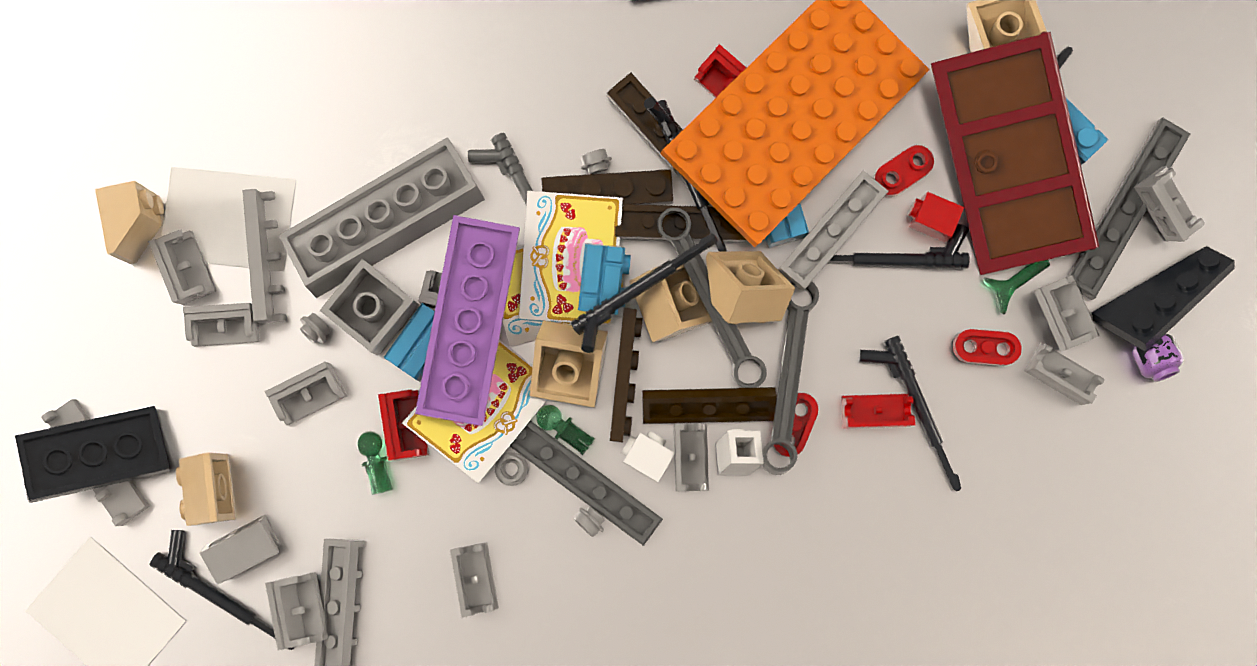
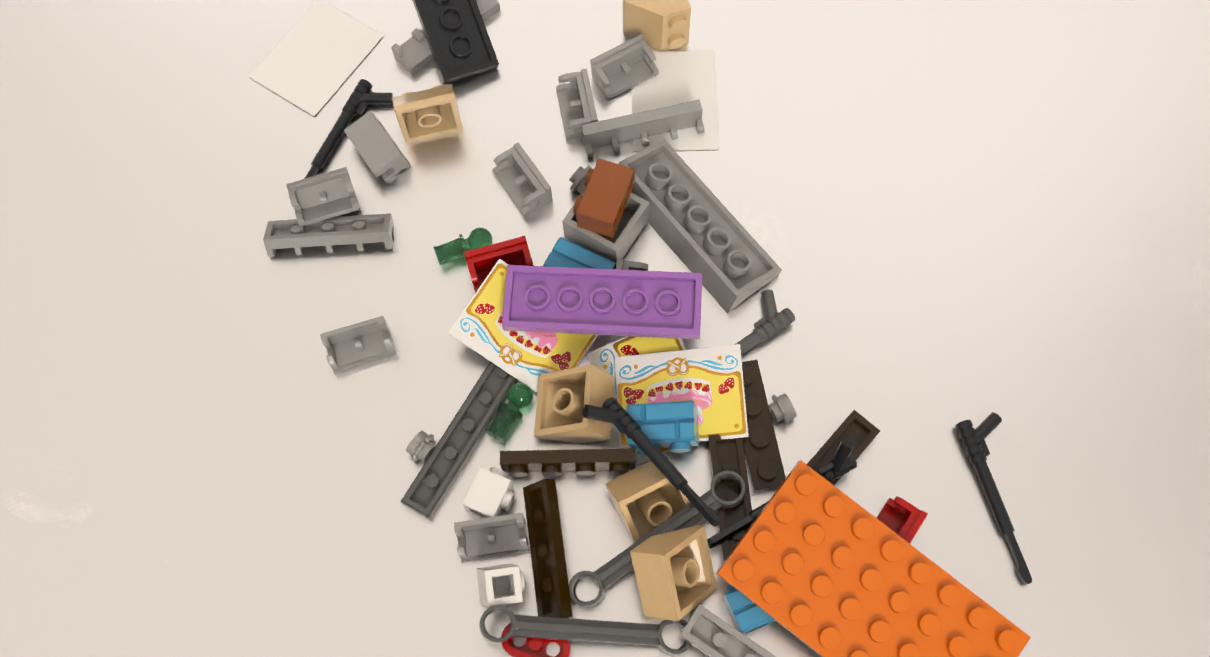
camera: 85 degrees right, 15 degrees down
light grey plate [495,452,528,486] -> none
none -> dark orange brick [573,158,635,238]

